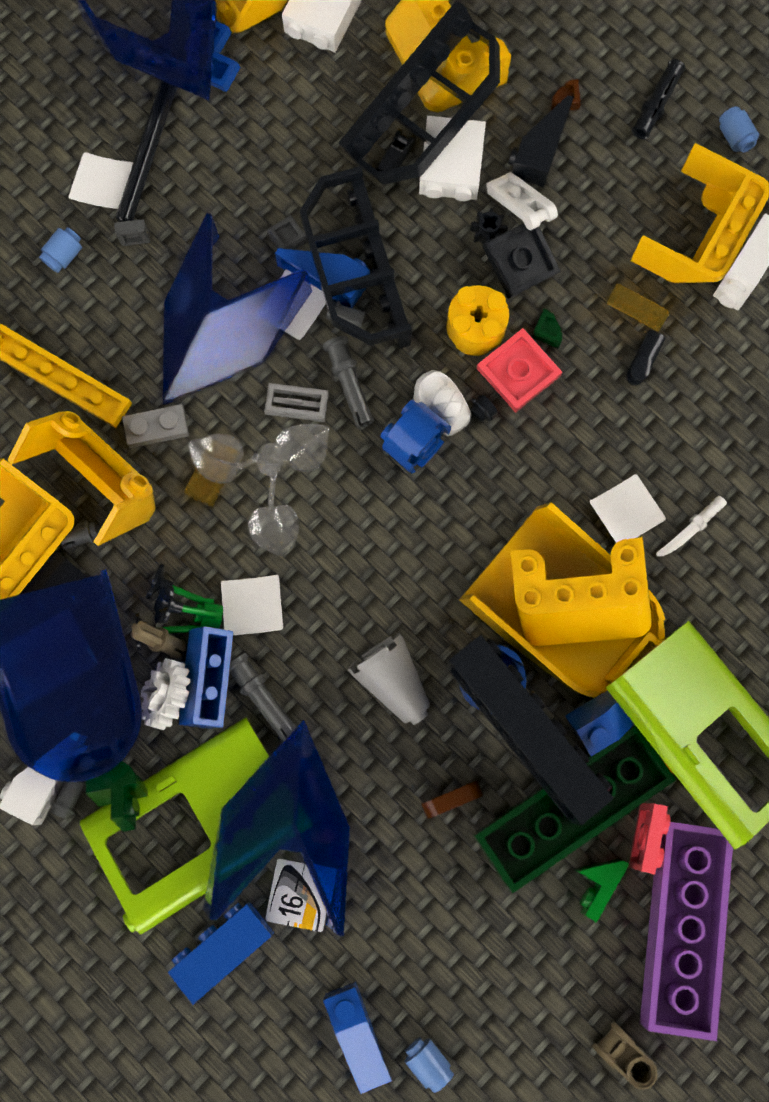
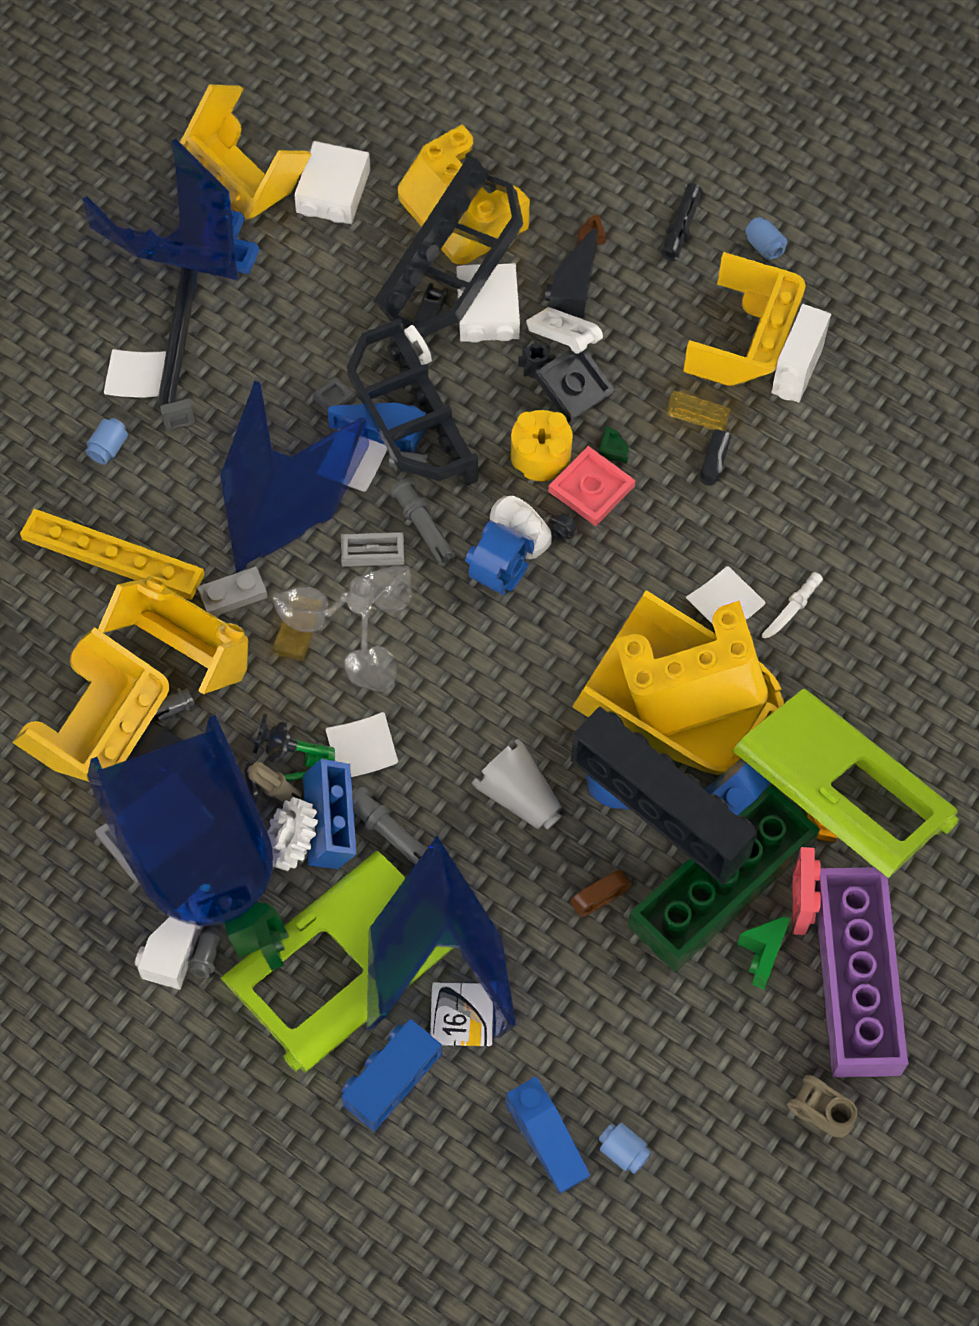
camera: 10 degrees left, 15 degrees down
none -> white tile [404,325,432,365]

